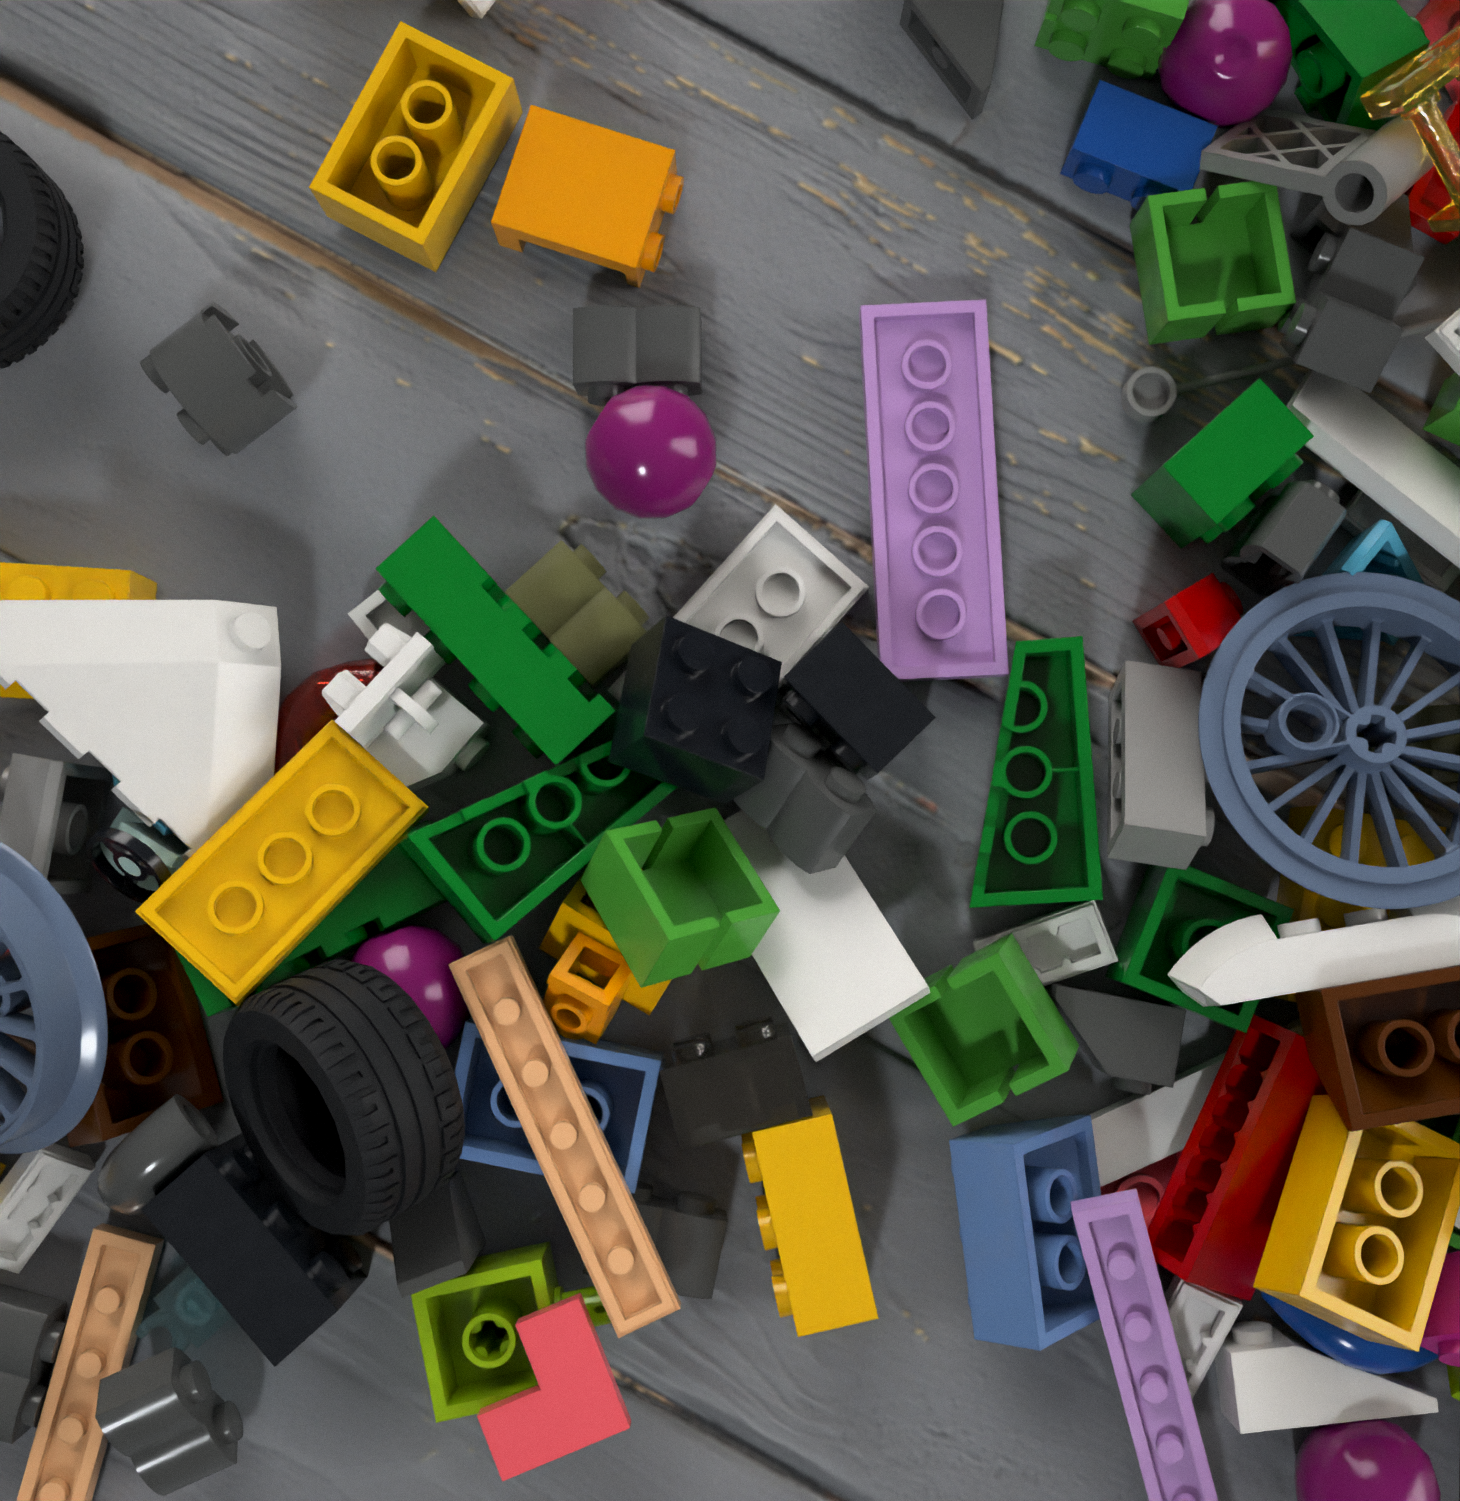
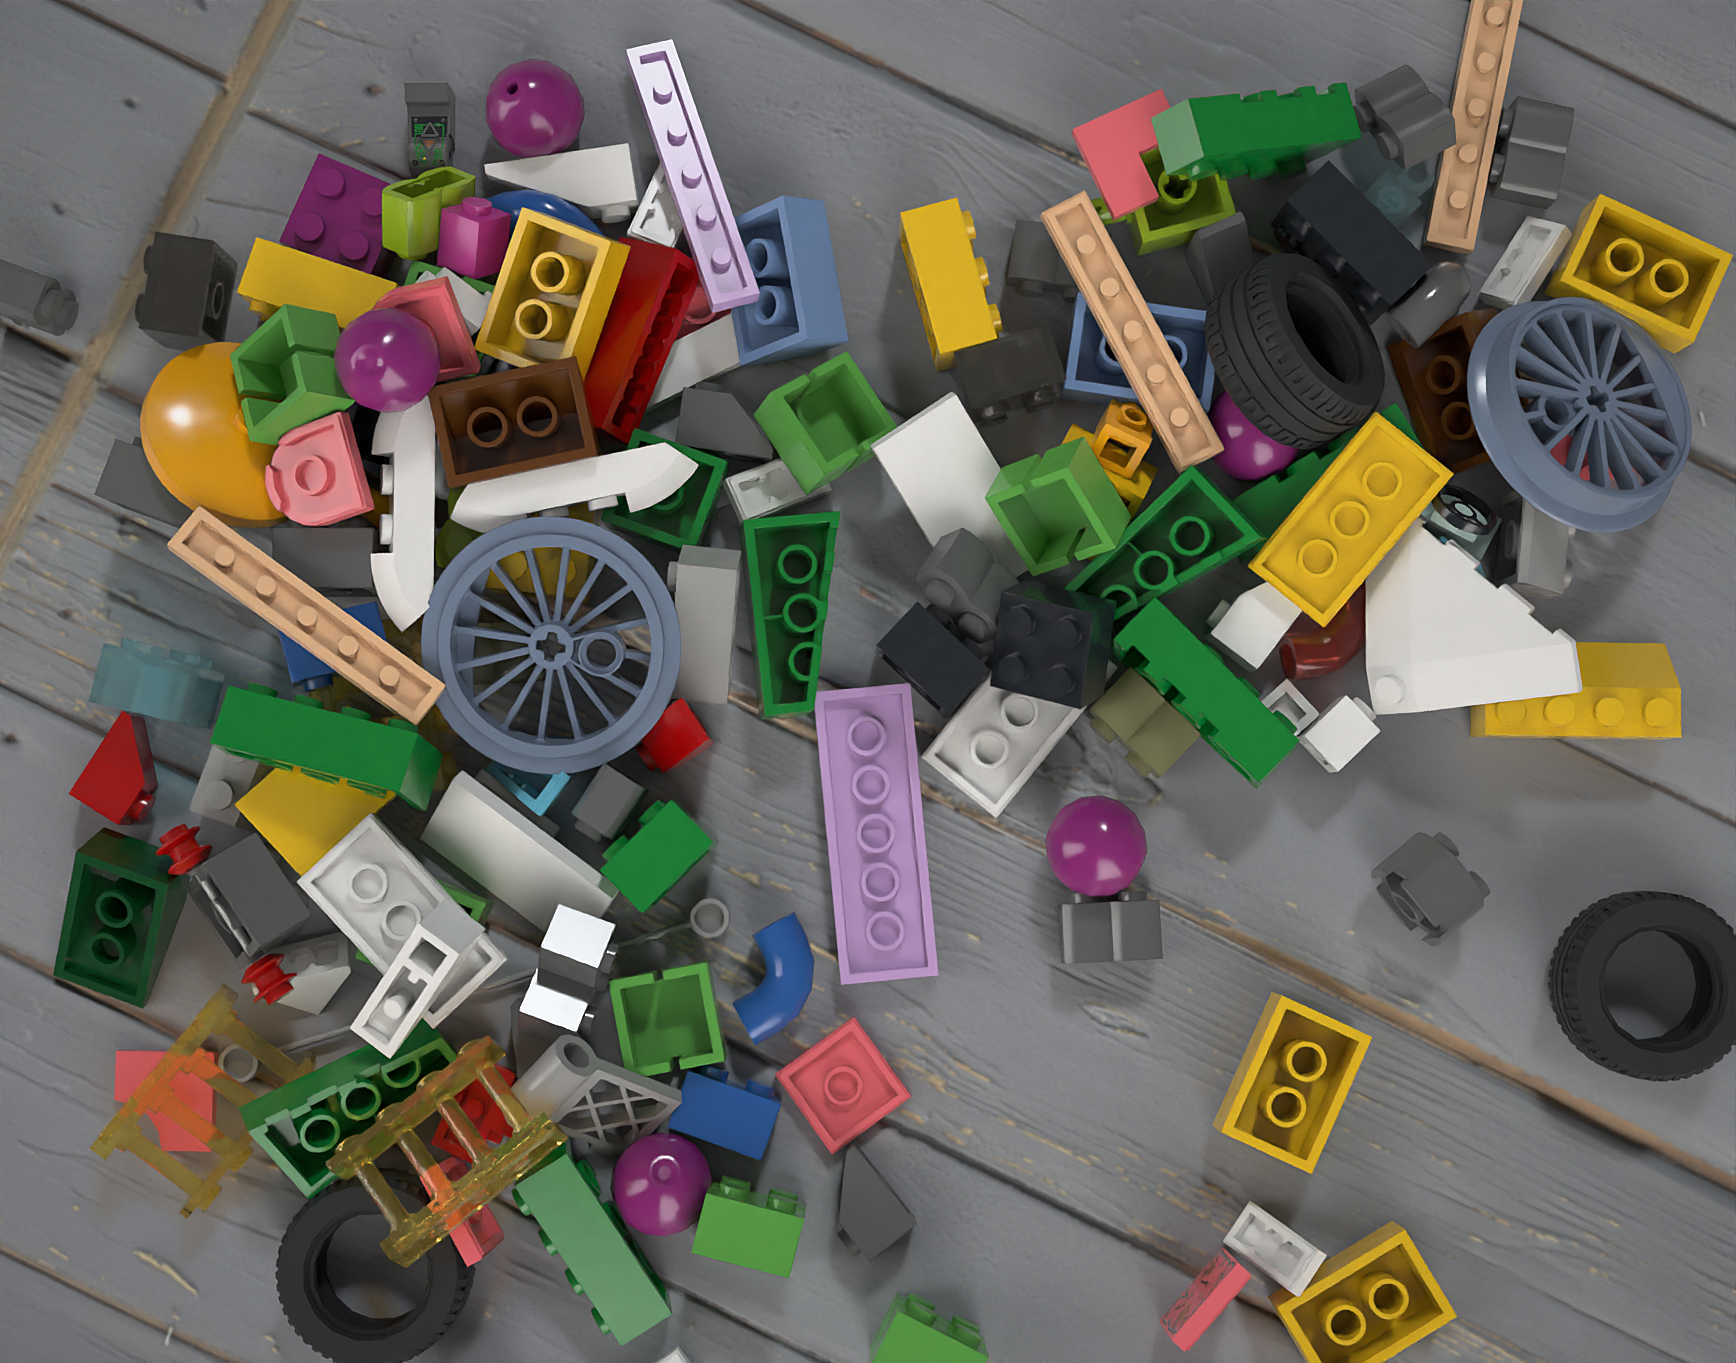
camera: 170 degrees right, 0 degrees up
white hips [321,623,446,749] -> none
light orange panel [491,105,684,288] -> none
none -> blue cylinder [732,912,815,1046]
none -> coral tile [775,1016,911,1154]
none -> green wedge [1151,82,1362,181]
none -> white brick [1297,695,1381,773]

